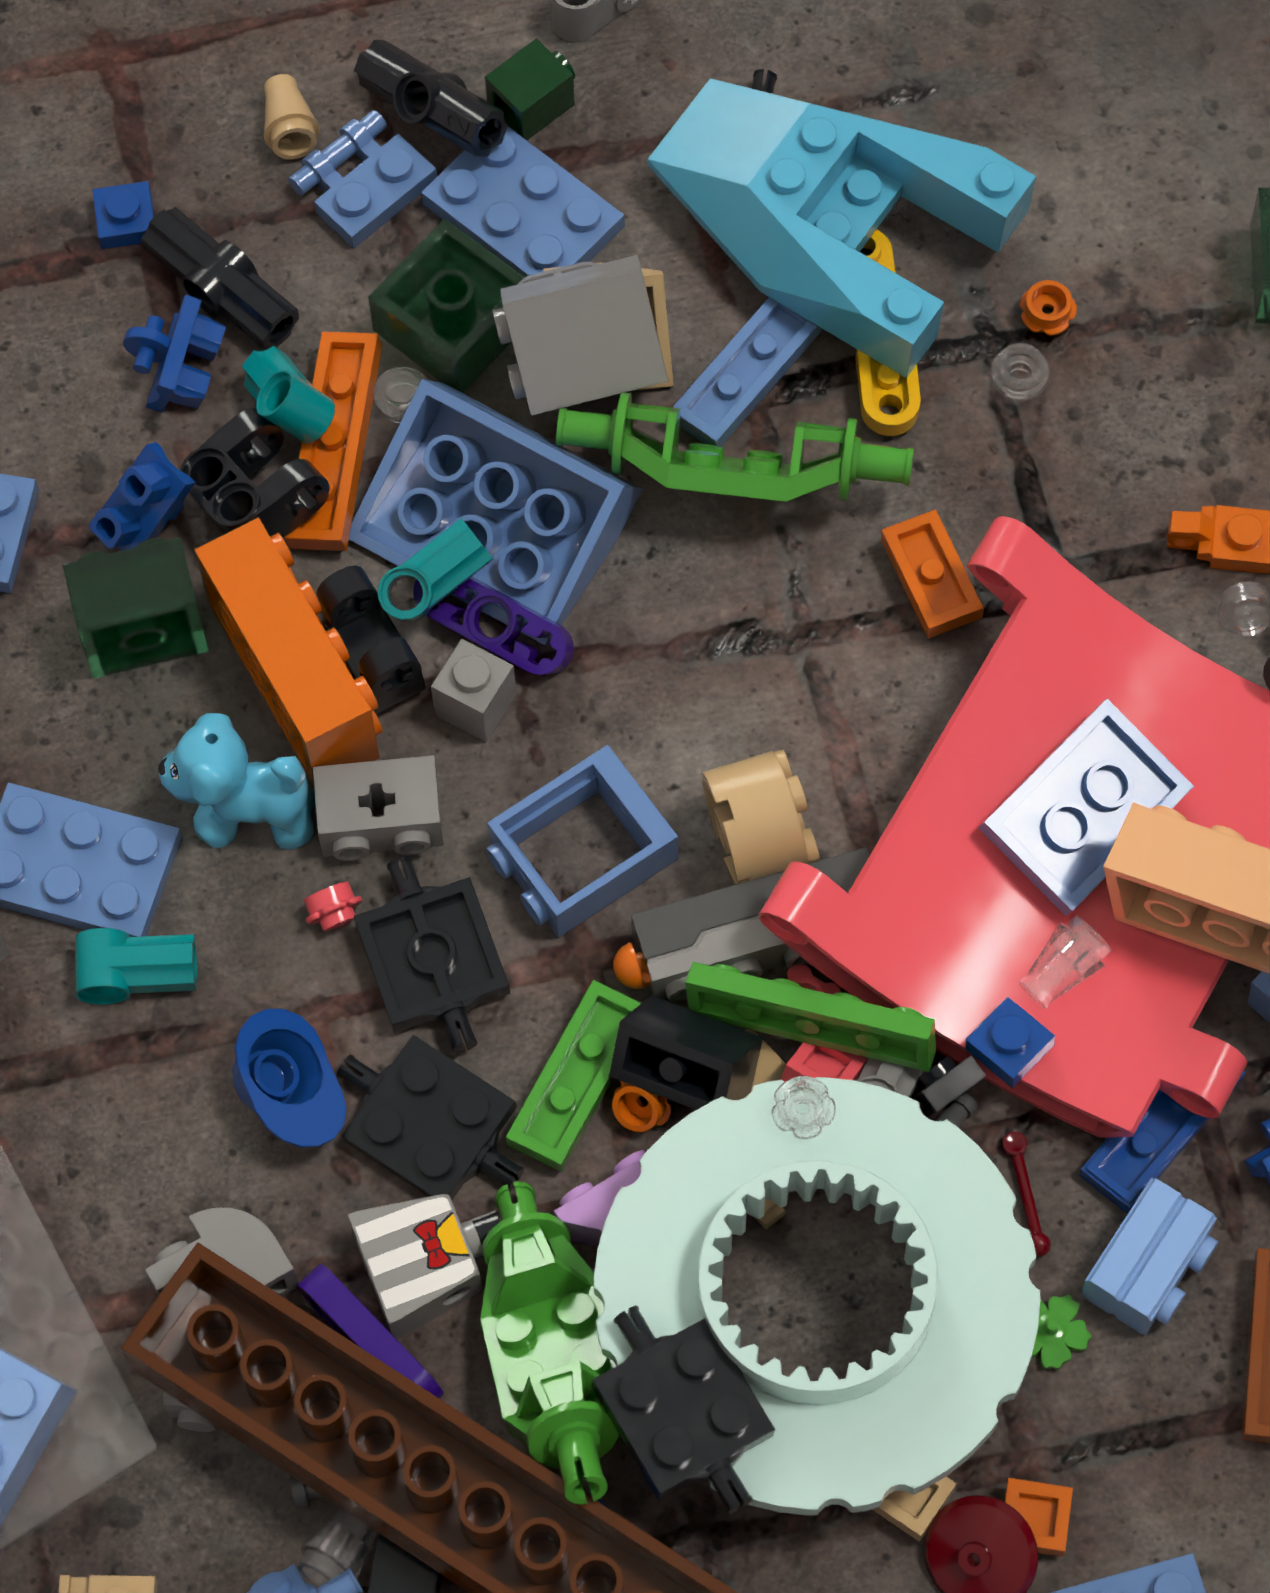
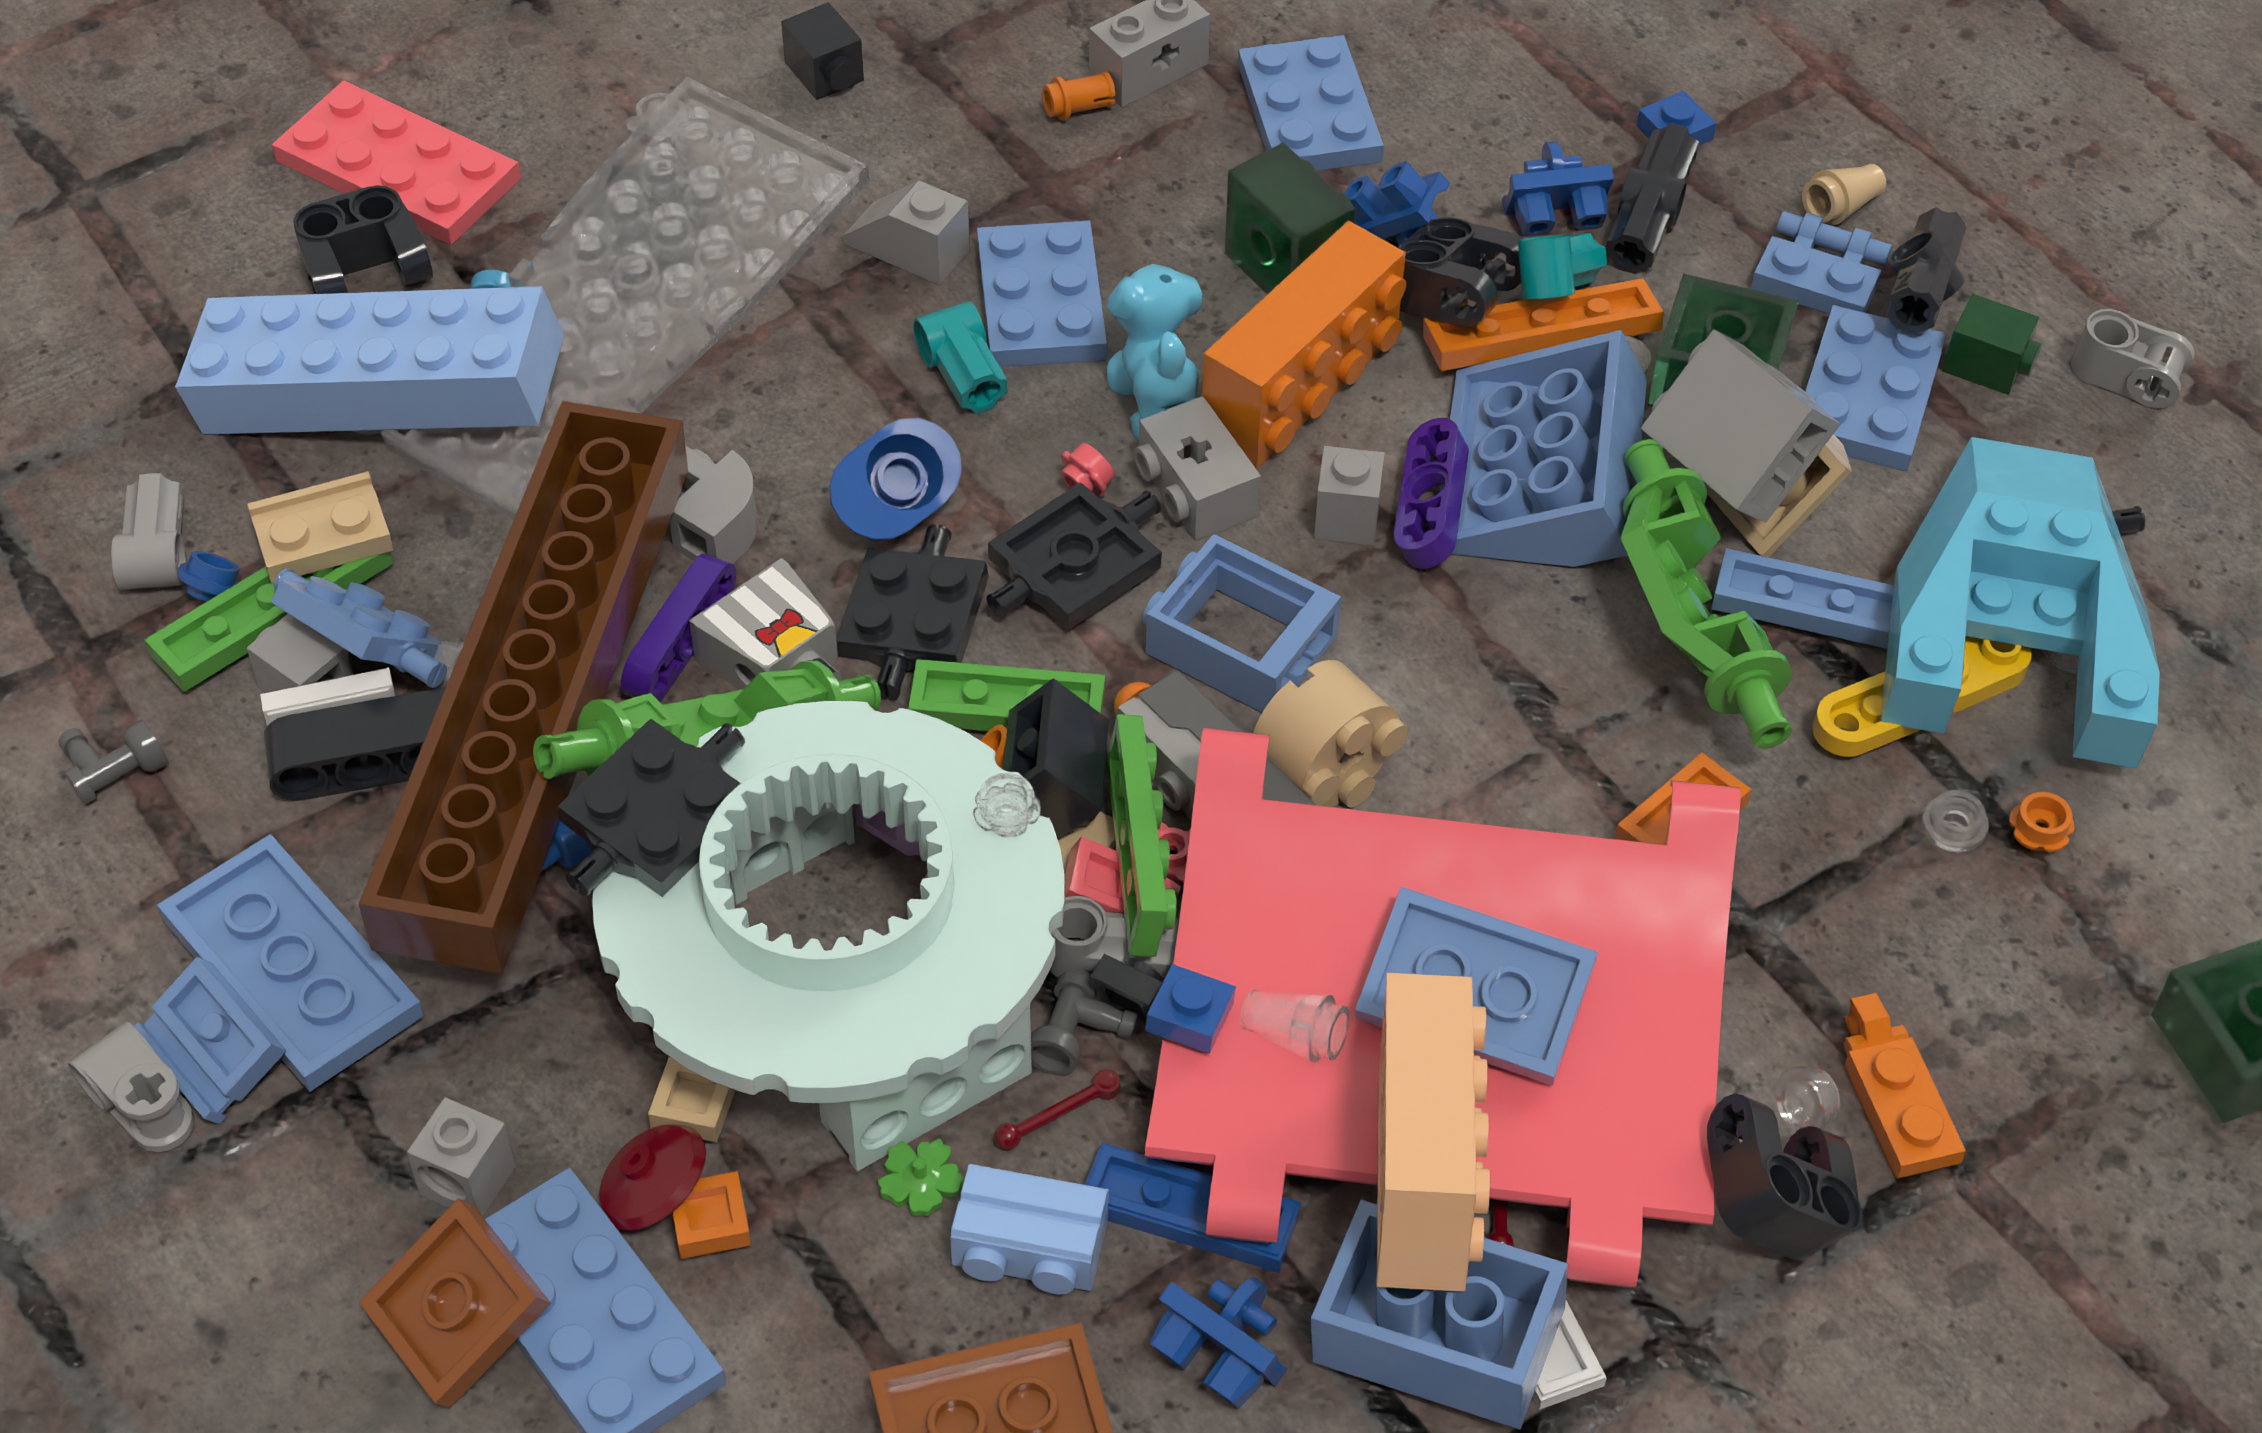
camera: 65 degrees right, 15 degrees down
black piece [316,565,426,714] -> none
teal piece [378,518,494,622] -> none

